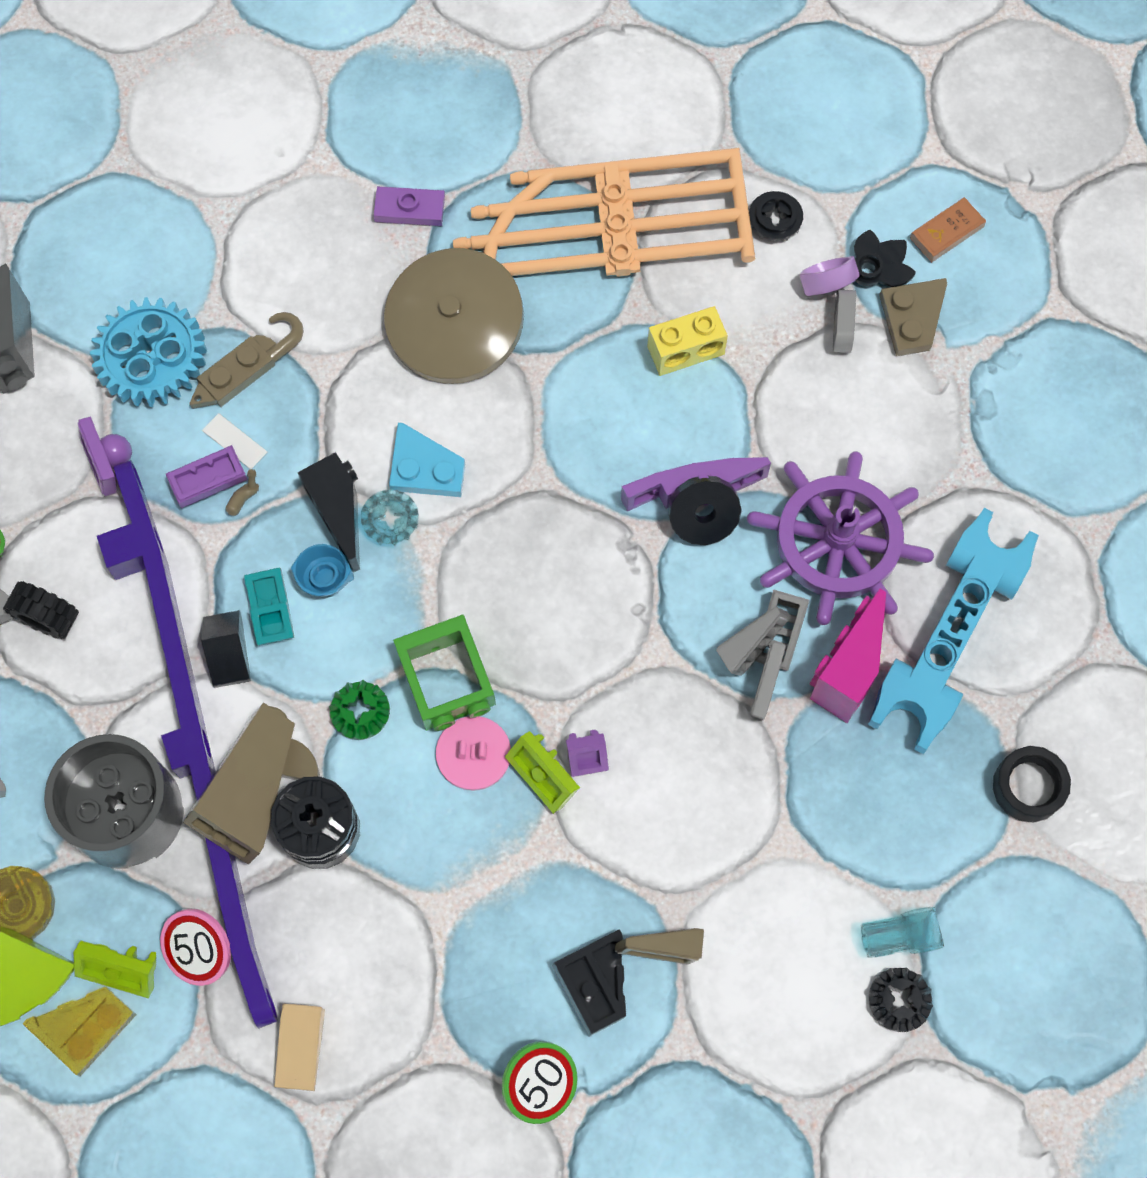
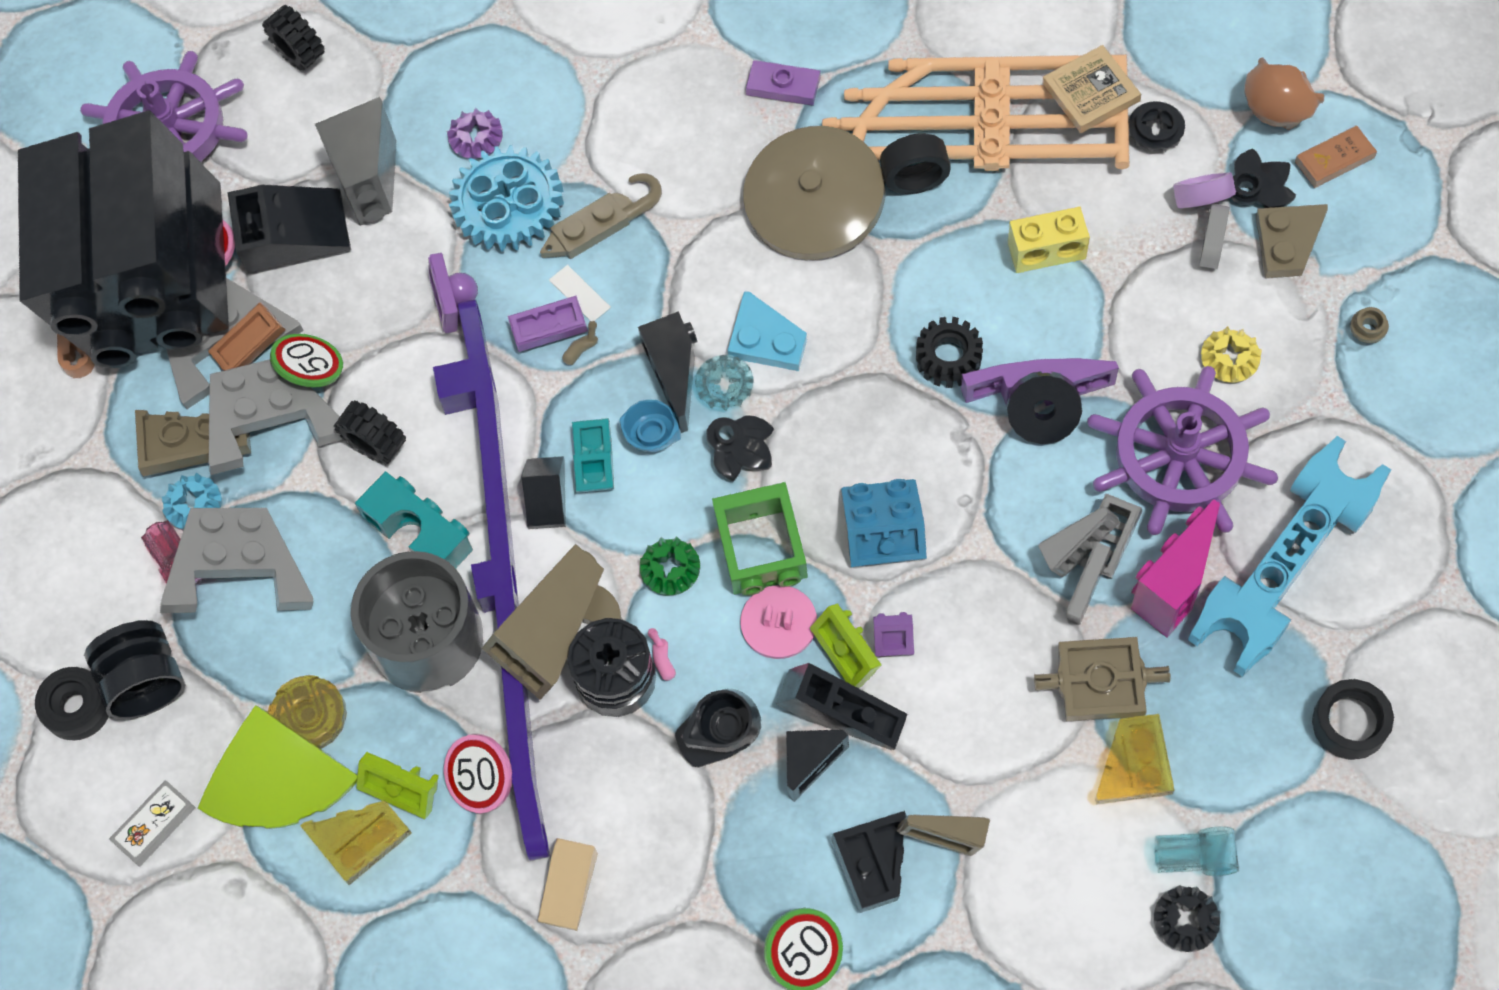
camera: 15 degrees right, 5 degrees down
none -> teal arch [355,471,473,569]
none -> medium lavender gear [447,107,503,159]
none -> bright pink piece [648,628,676,681]
none -> black helmet [675,689,761,768]
none -> black plate [706,415,774,482]
none -> black slope [776,663,908,750]
none -> black slope [786,730,849,802]
none -> dark azure bracket [841,479,927,567]
none -> black tyre [880,133,951,194]
none -> black tyre [916,317,983,388]
none -> dark tan plate [1034,637,1171,721]
none -> tan tile [1043,45,1141,133]
none -> clear yellow wing [1095,714,1175,805]
none -> light yellow gear [1201,326,1262,383]
none -> nougat helmet [1244,57,1325,130]
none -> dark tan plate [1350,307,1389,343]

